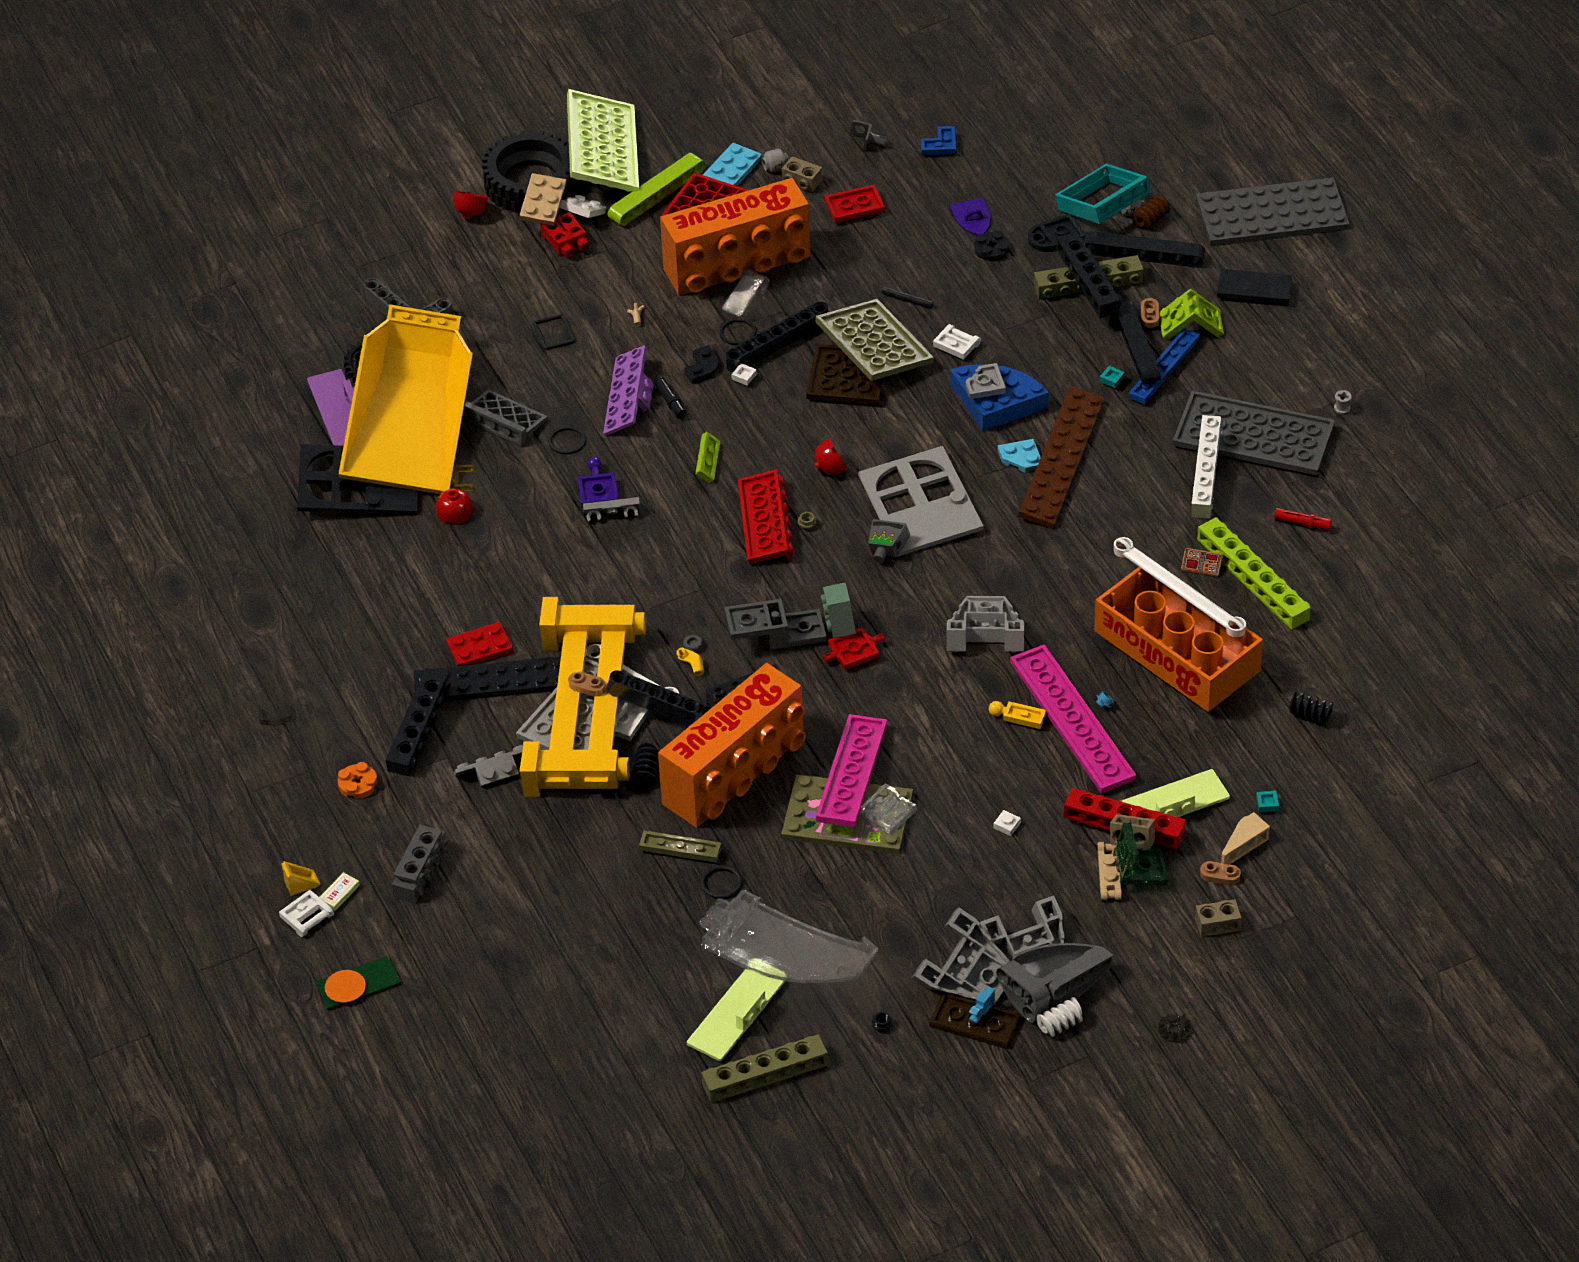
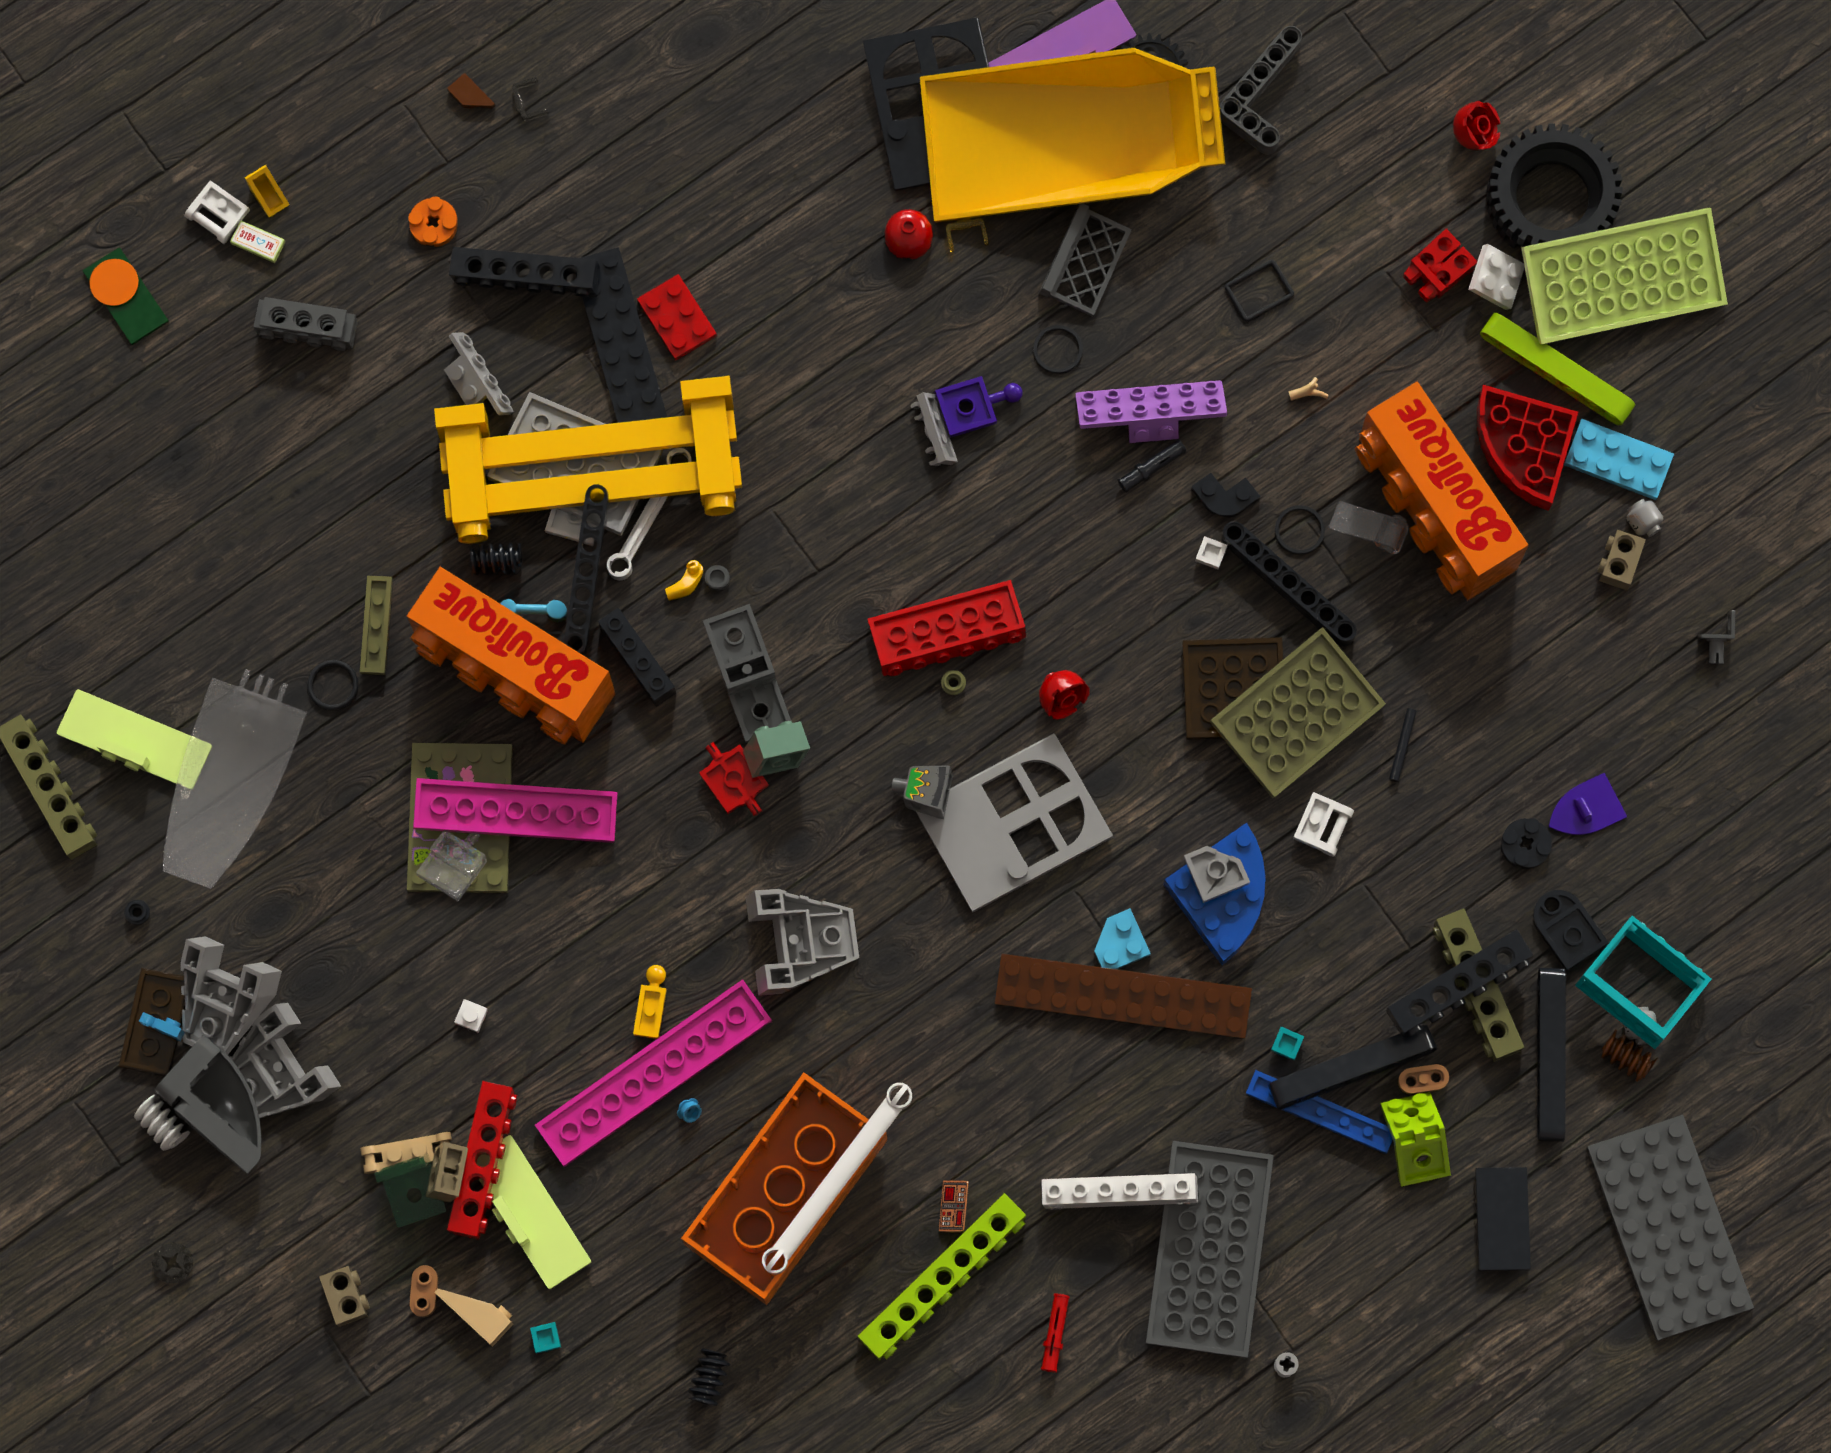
camera: 80 degrees right, 30 degrees up
tan plate [520,173,566,226] -> none
medium nougat plate [568,672,606,696] -> none
lime plate [695,432,720,484] -> none
red plate [824,185,885,223] -> none
blue plate [921,126,956,155] -> none
none -> reddish brown tile [447,73,495,109]

